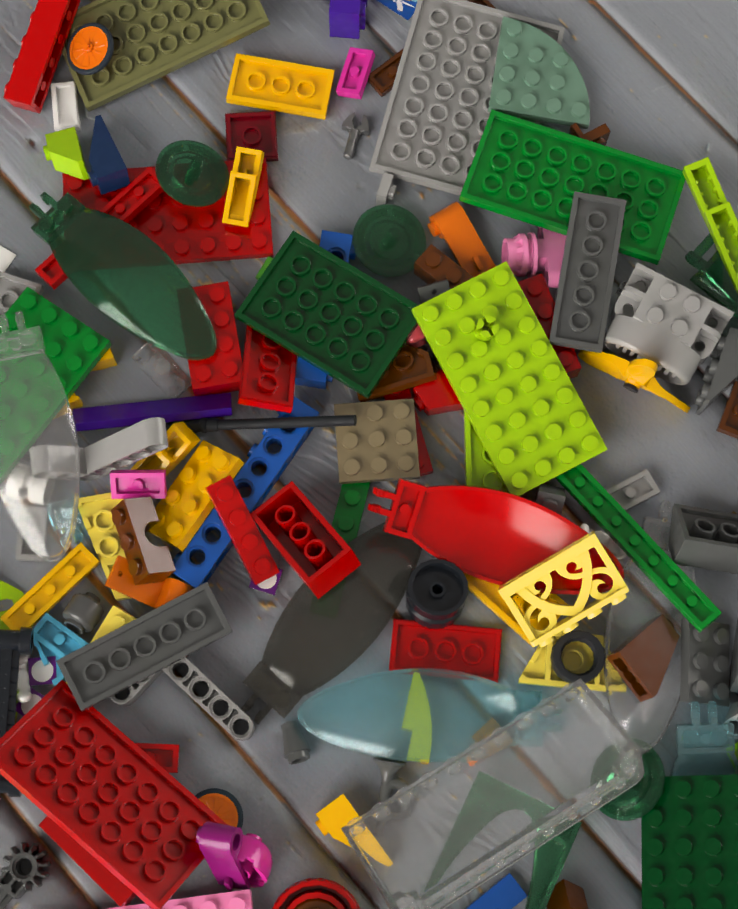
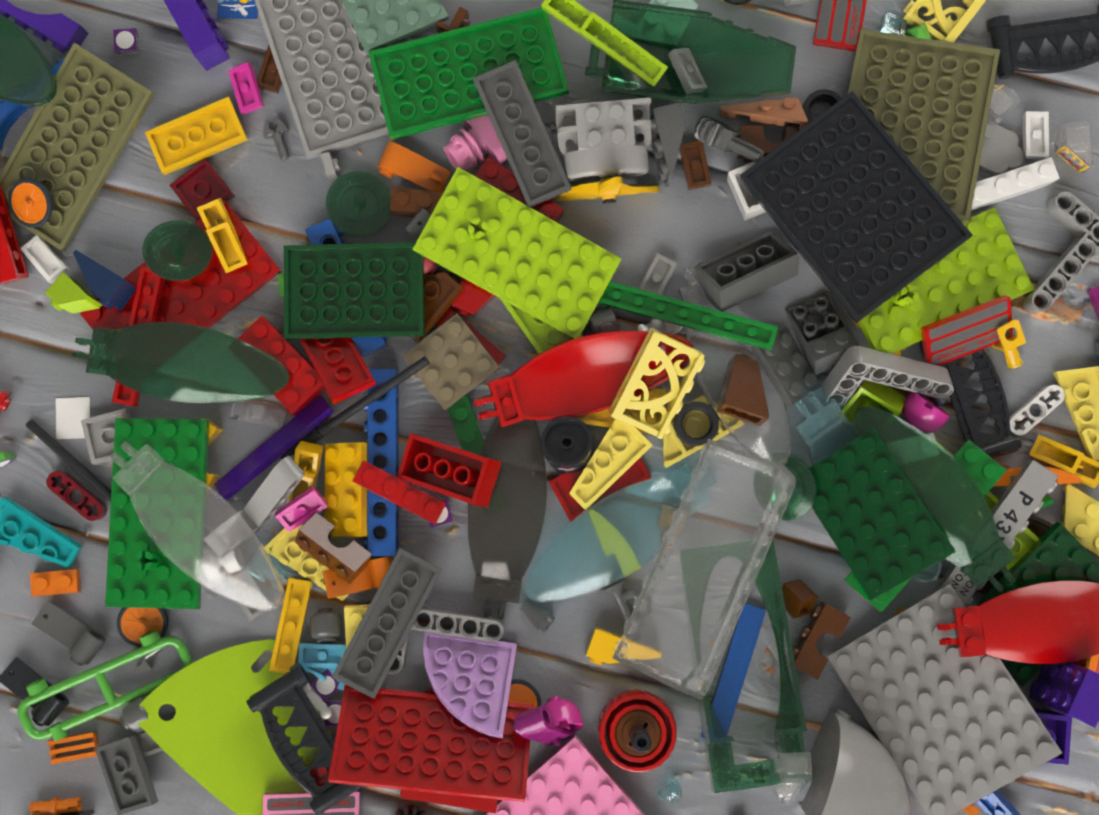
camera: 30 degrees left, 10 degrees up
none -> lavender plate [423,632,517,738]
none -> light yellow wing [569,419,652,510]

